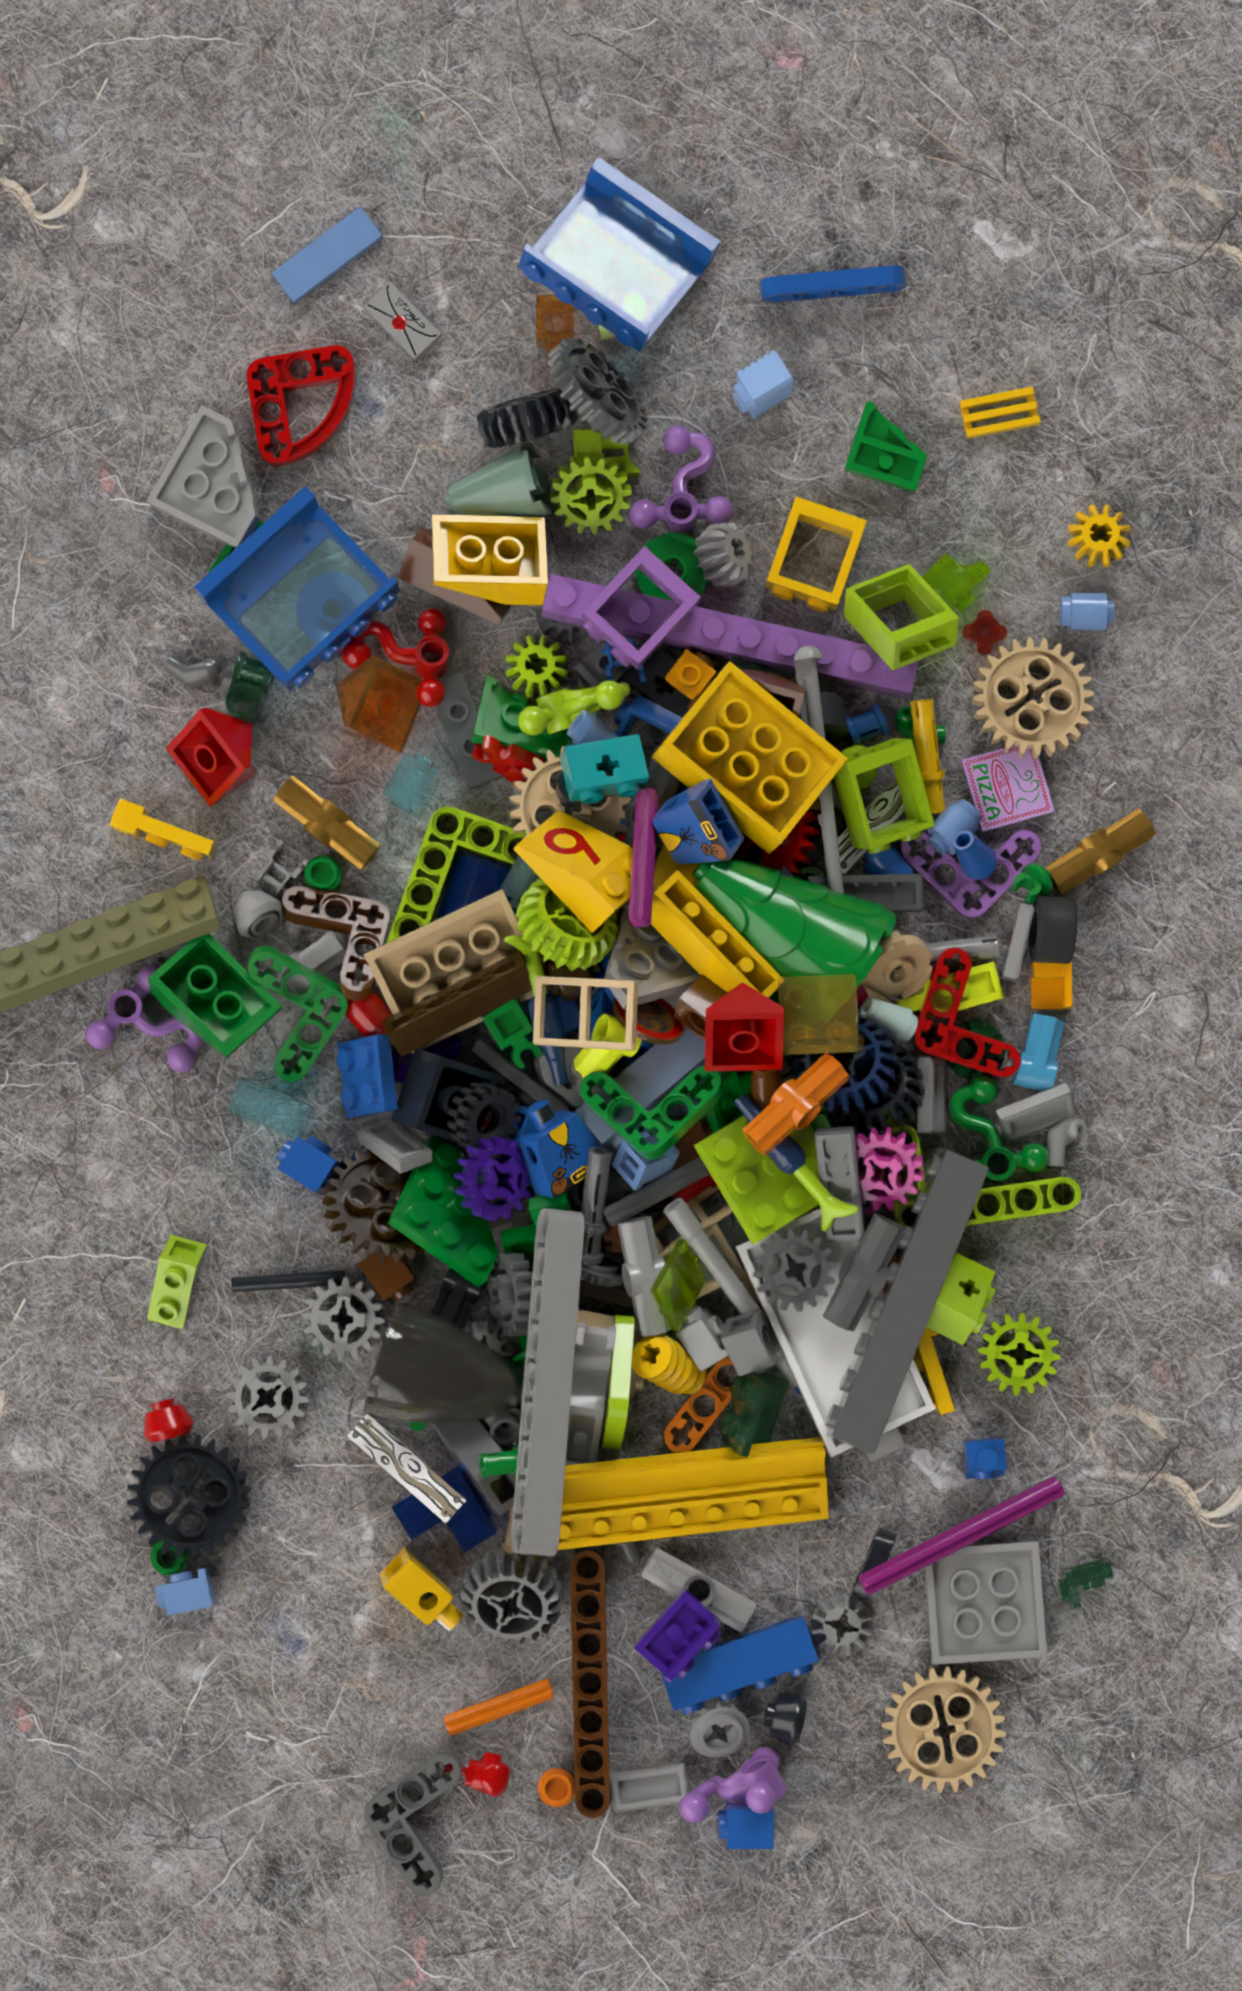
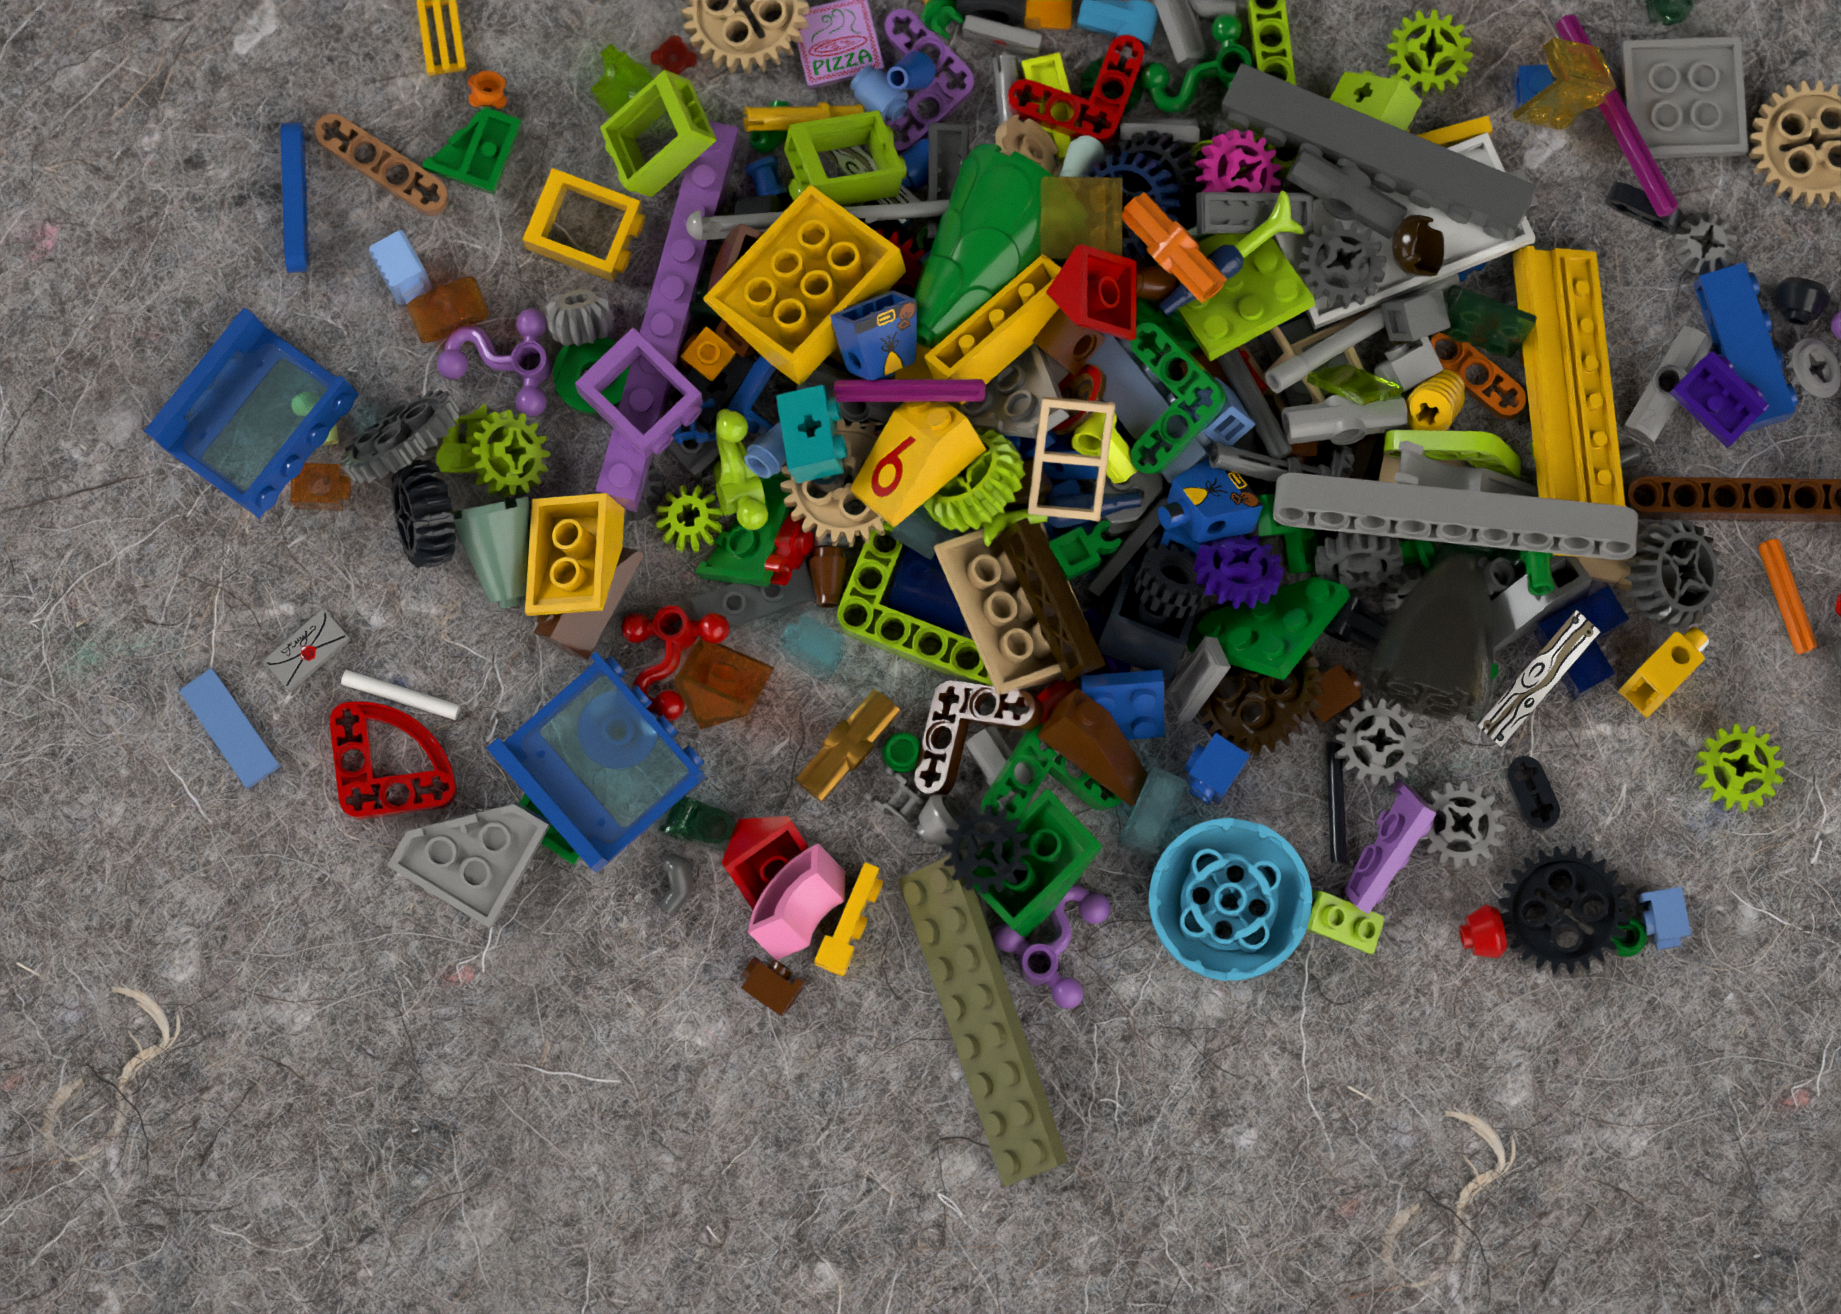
camera: 90 degrees left, 5 degrees down
none -> medium nougat beam [314,114,449,216]
none -> white bar [341,670,460,720]
none -> clear orange beam [406,277,491,344]
none -> orange plate [467,70,507,108]
none -> reddish brown brick [741,956,808,1016]
none -> bright pink brick [748,843,846,960]
none -> reddish brown cone [808,547,848,608]
none -> black gear [941,805,1032,894]
none -> reddish brown slope [1038,688,1148,807]
none -> medium azure brick [1149,818,1312,981]
none -> medium lavender wing [1344,778,1437,914]
none -> dark brown hair [1392,215,1444,277]
none -> black beam [1505,756,1561,831]
none -> clear yellow bracket [1512,37,1617,130]
none -> lime gear [1694,724,1785,813]

